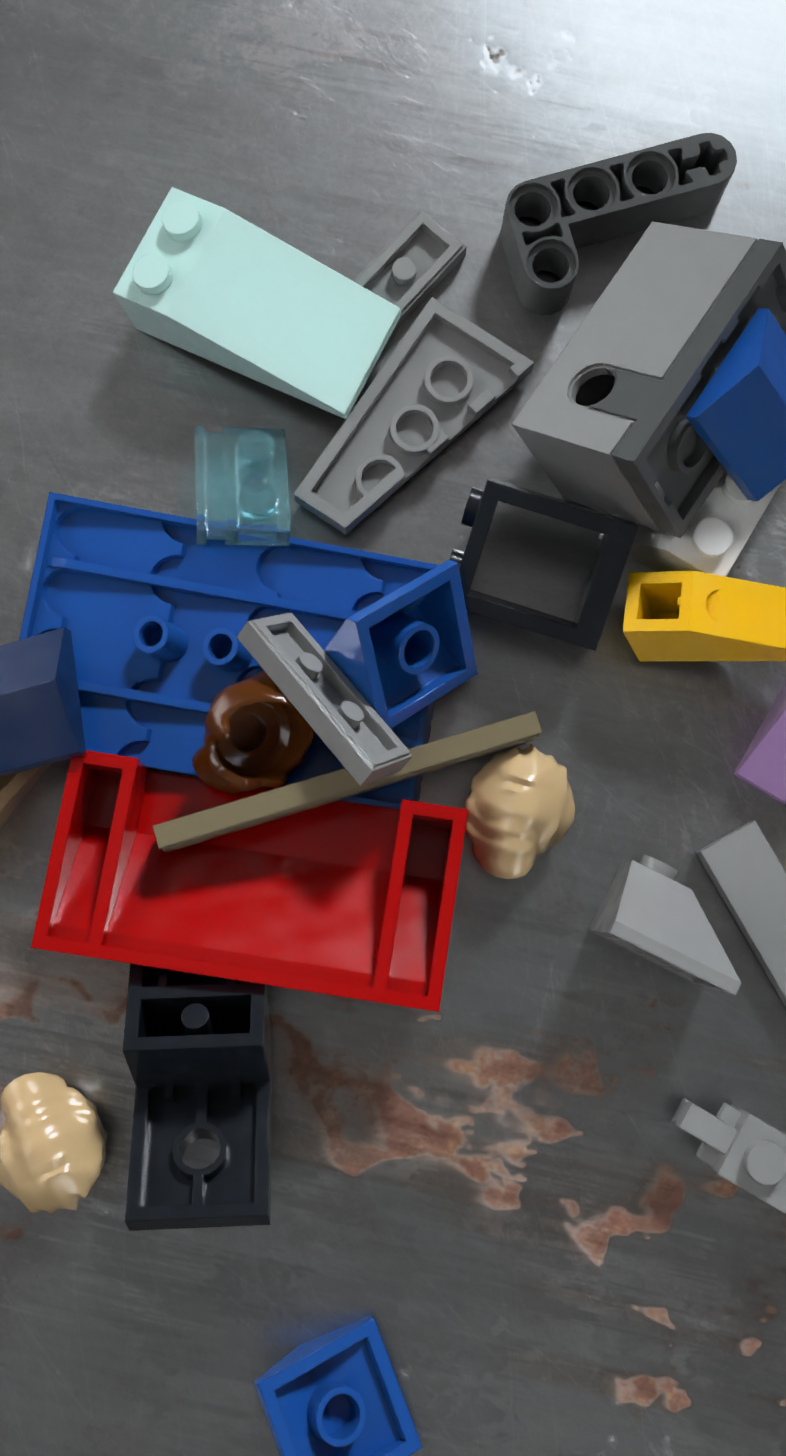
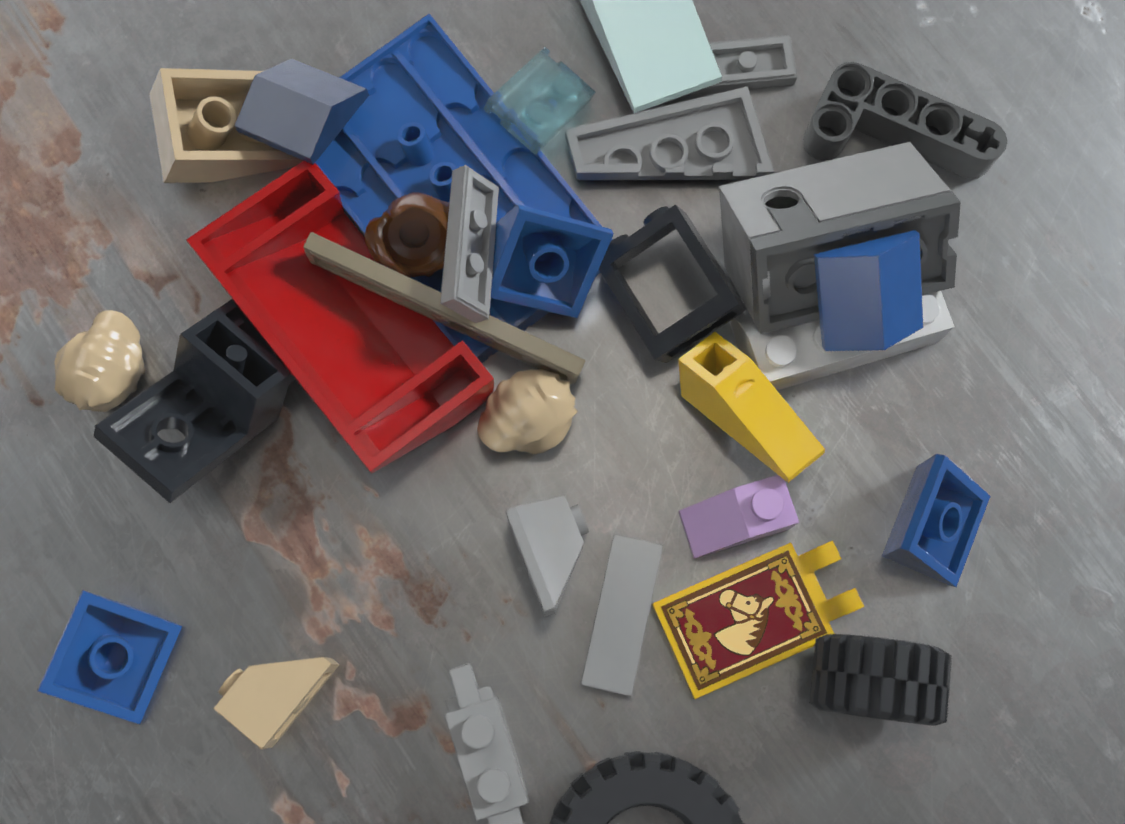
camera: 45 degrees right, 5 degrees down
none -> tan slope [213,657,340,749]

